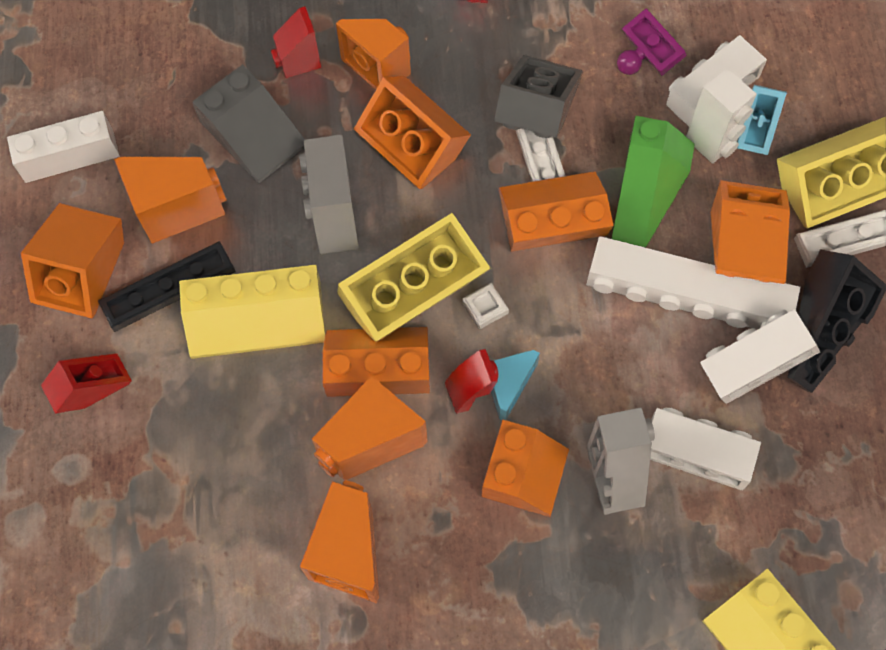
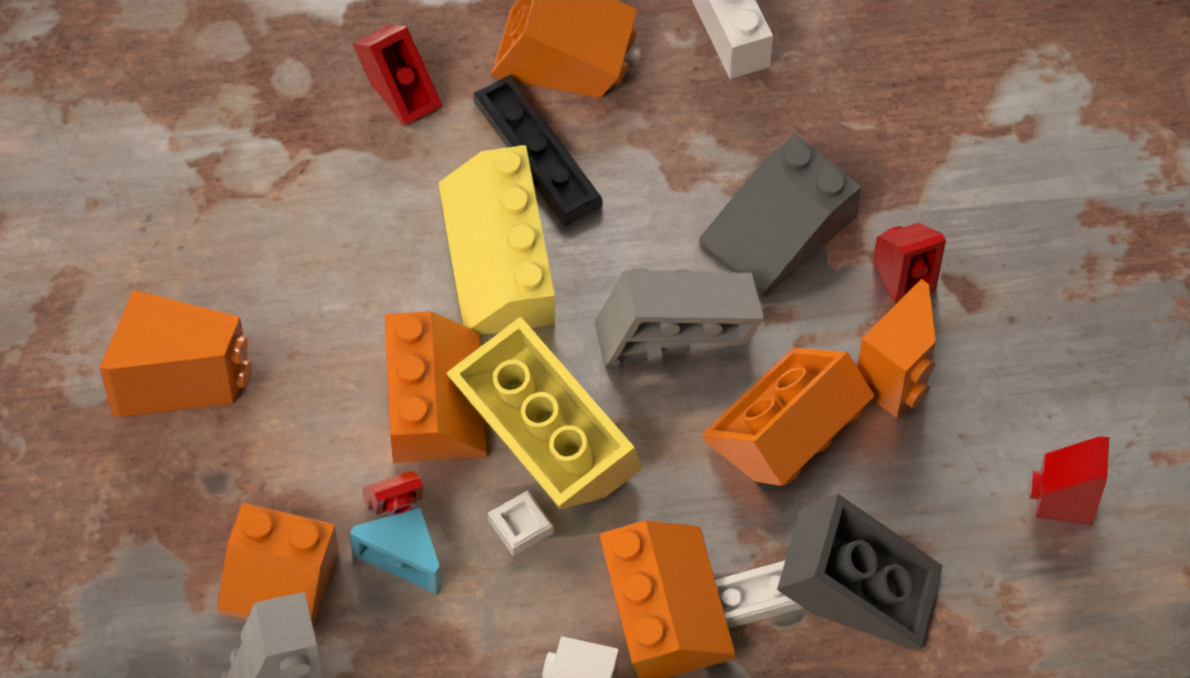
camera: 85 degrees right, 10 degrees down
orange slope [114,157,227,244] -> none
orange slope [312,376,428,480] -> none

